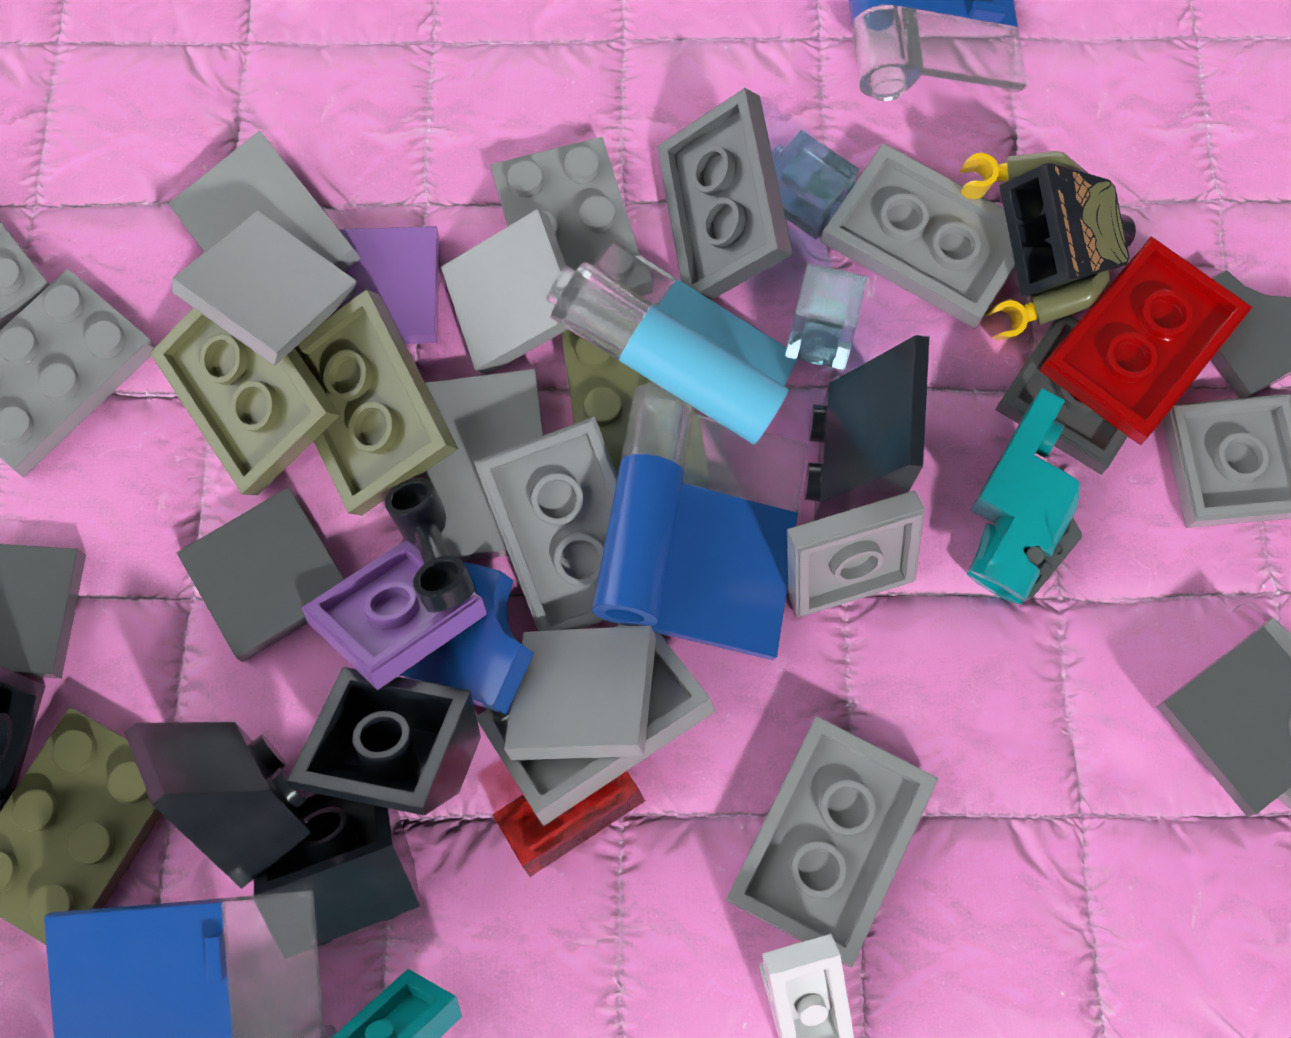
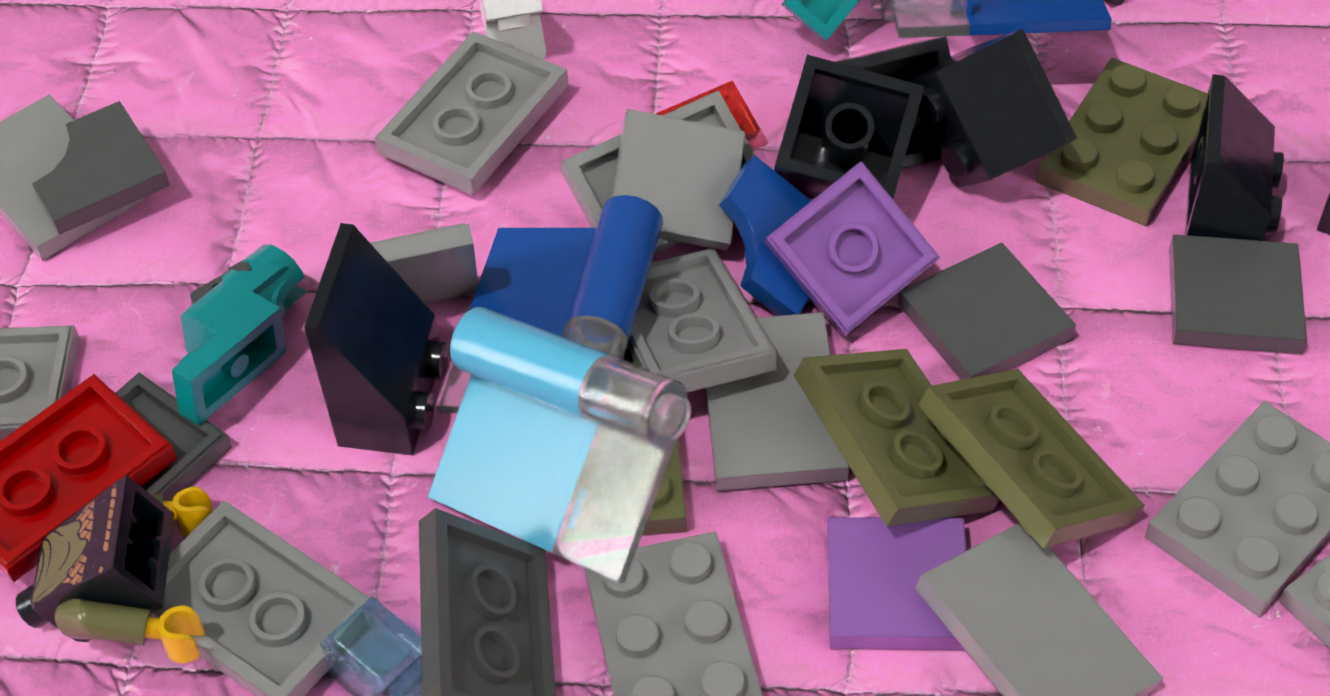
camera: 175 degrees left, 20 degrees down
light grey tile [172,210,357,366] -> none
black bar [385,478,476,613] -> none
light grey tile [441,209,586,375] -> none
clear light blue brick [785,263,867,370] -> none

